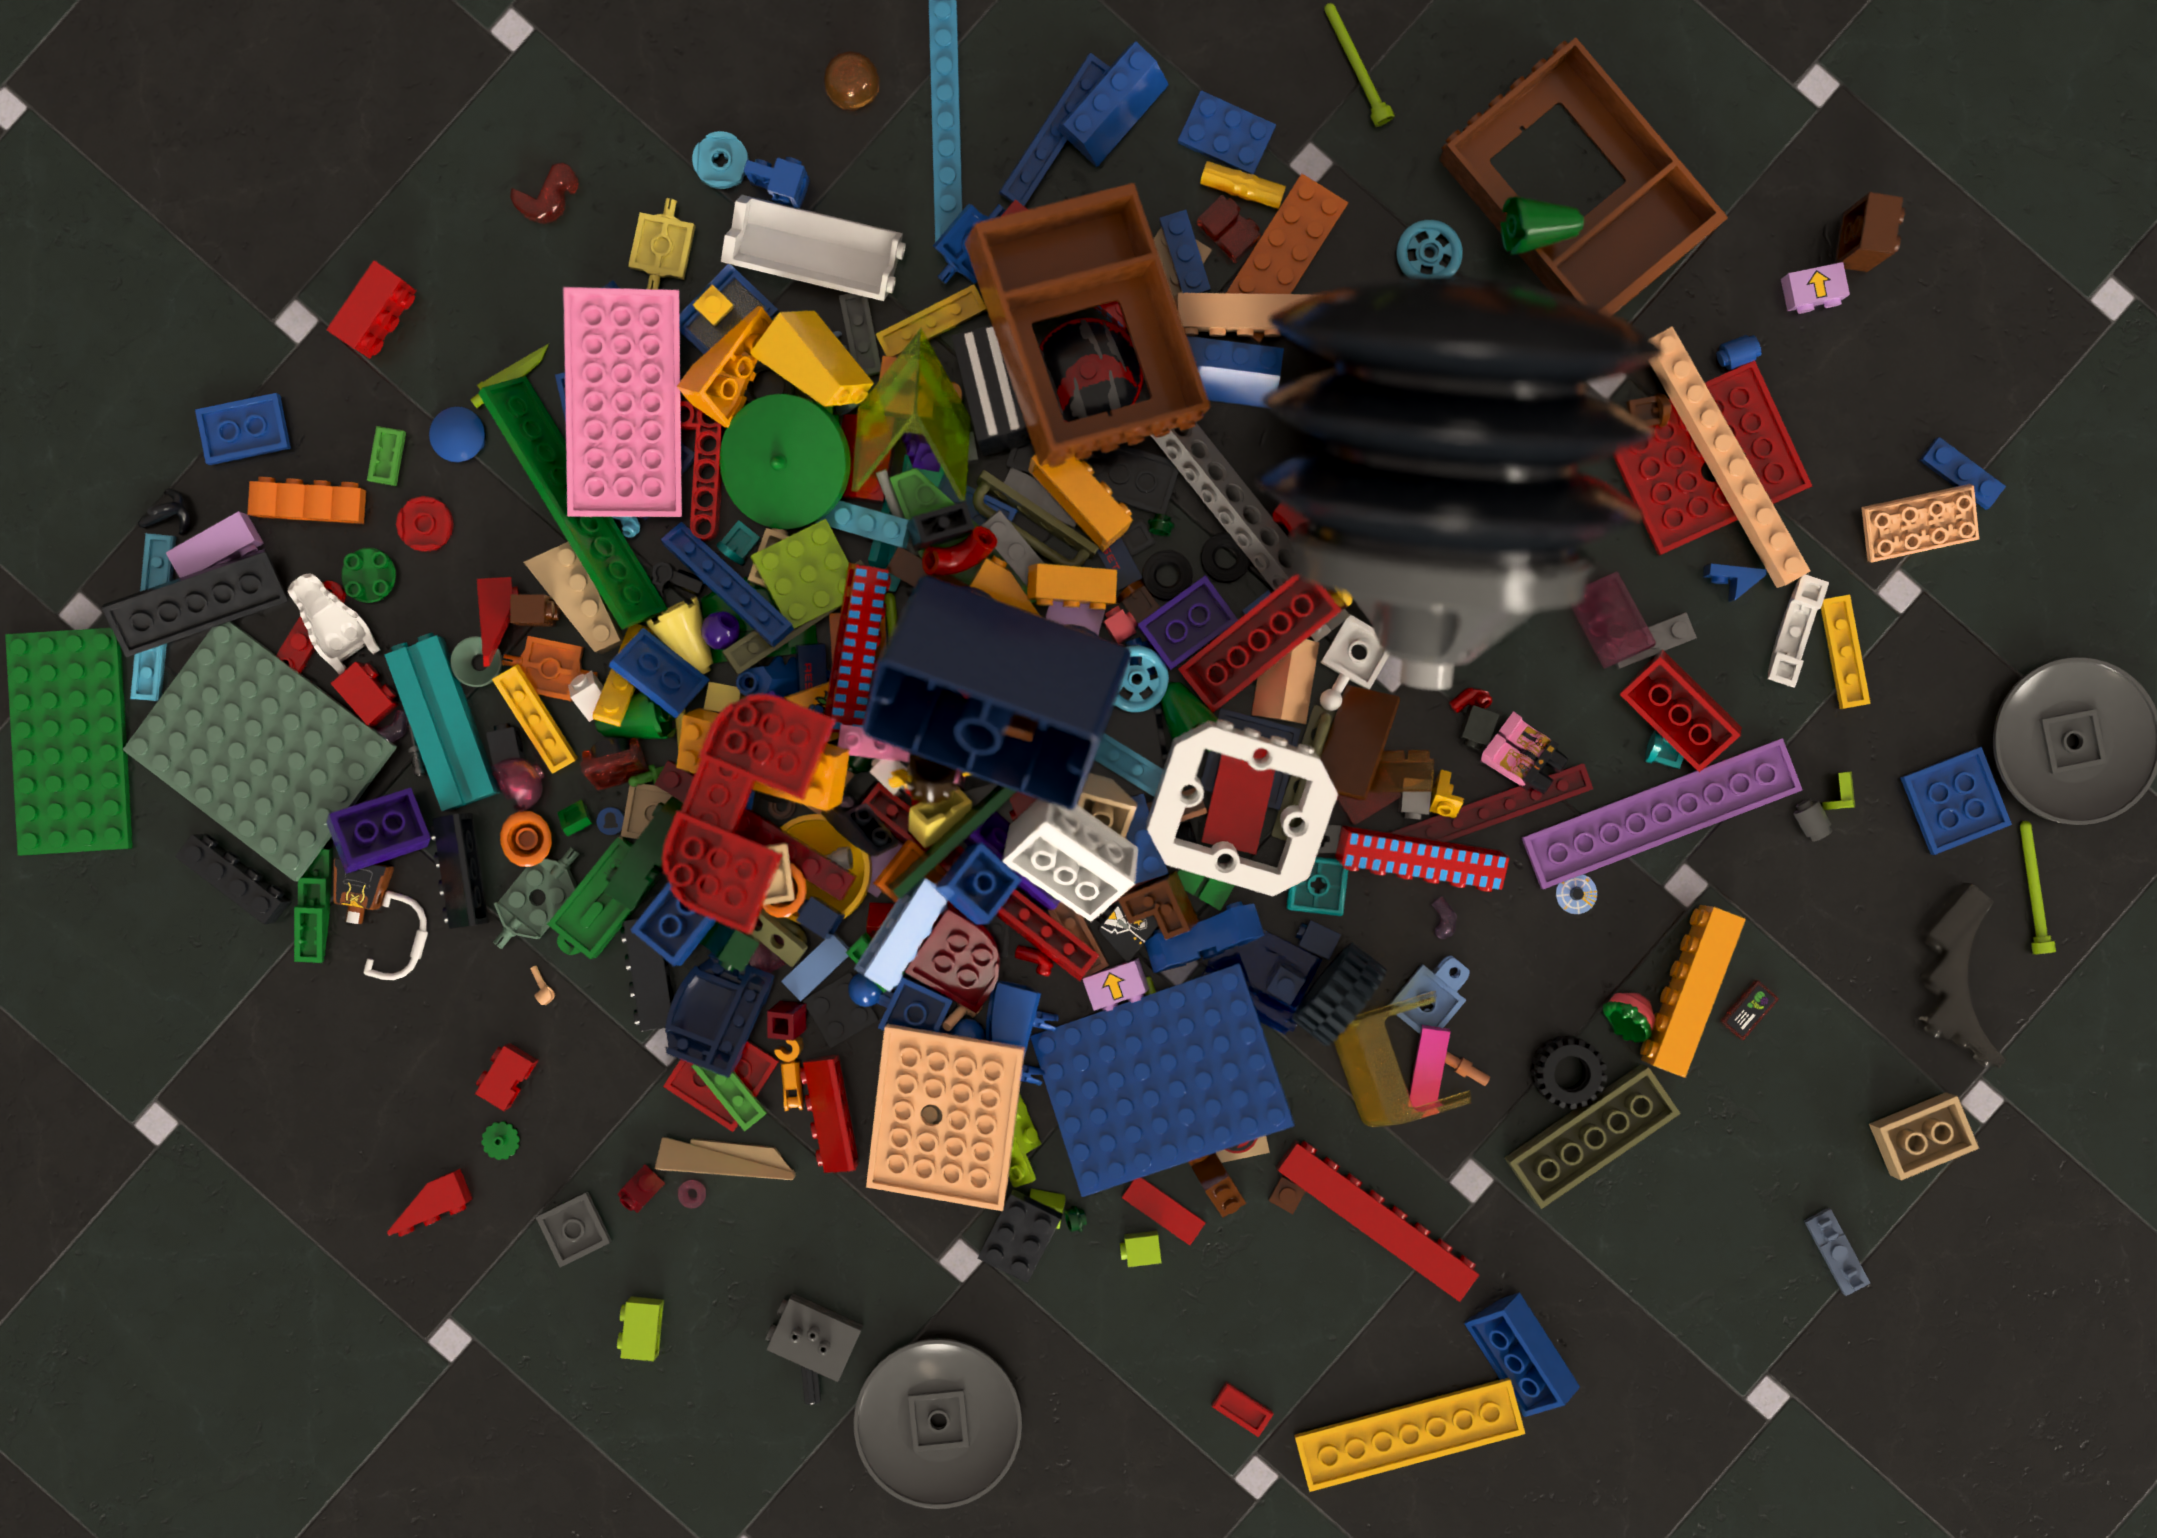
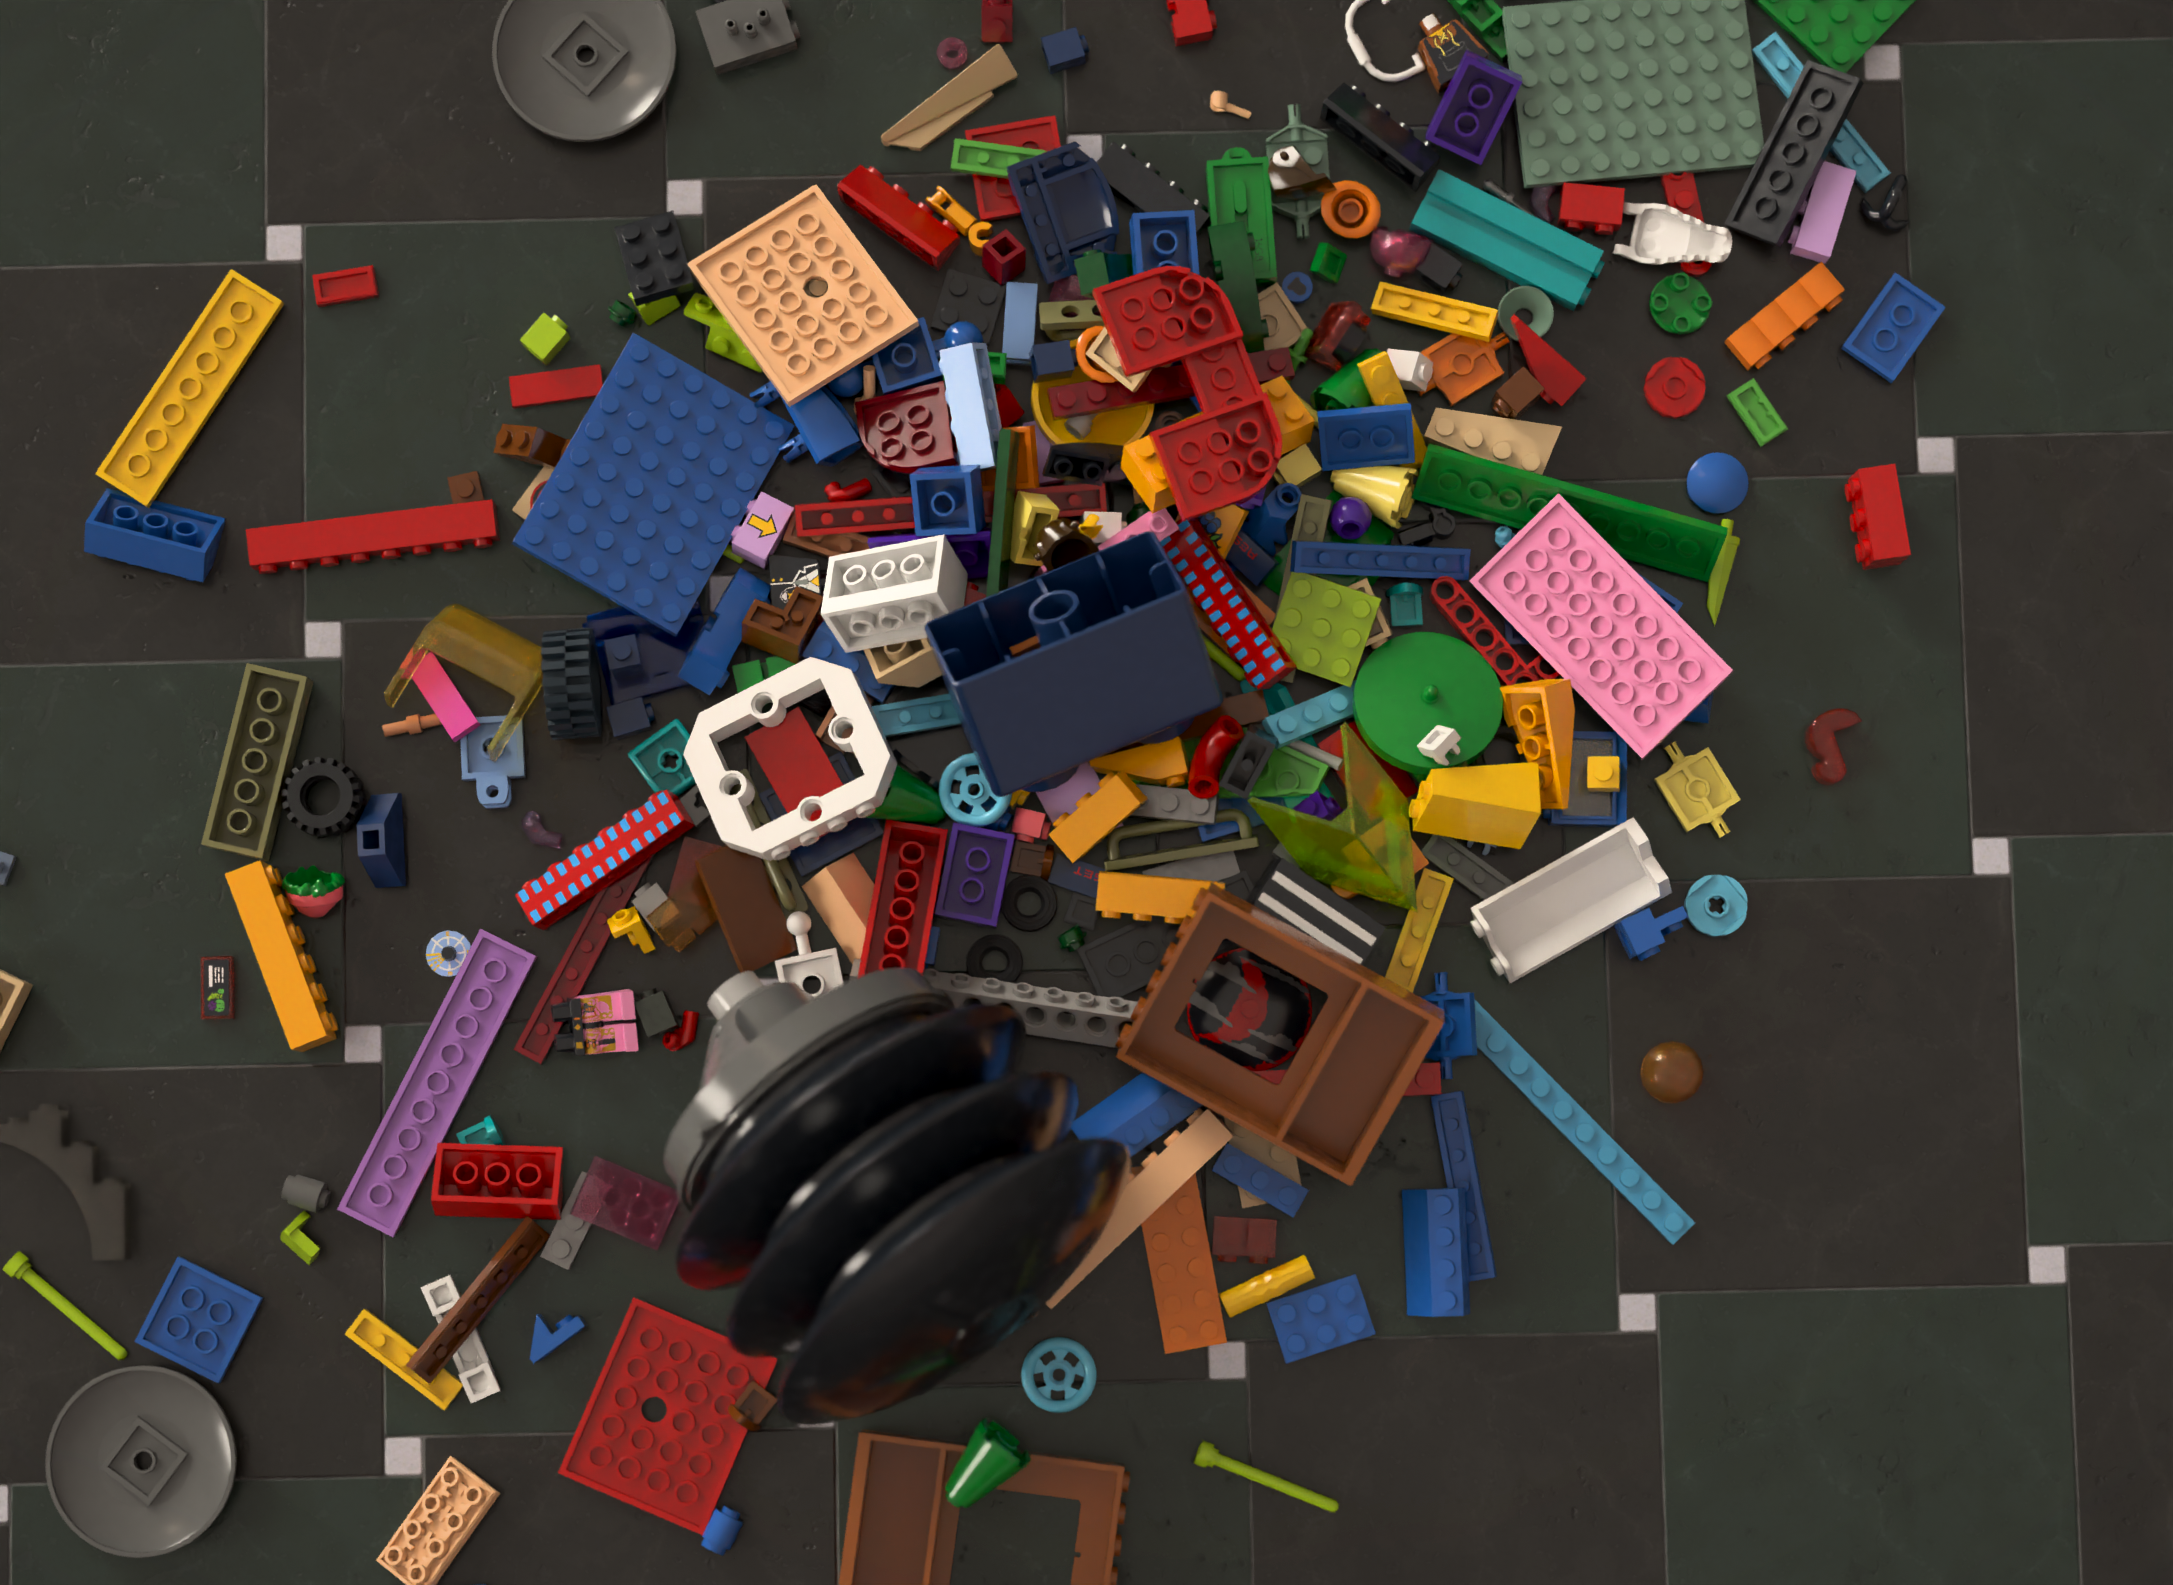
camera: 135 degrees right, 5 degrees down
light nougat brick [1650,326,1811,588] -> none
none -> dark blue slope [357,793,406,888]
none -> reddish brown tile [406,1216,550,1384]
none -> dark blue brick [1041,27,1089,74]
none -> dark brown helmet [1268,145,1337,200]
none -> white tile [1417,725,1461,766]

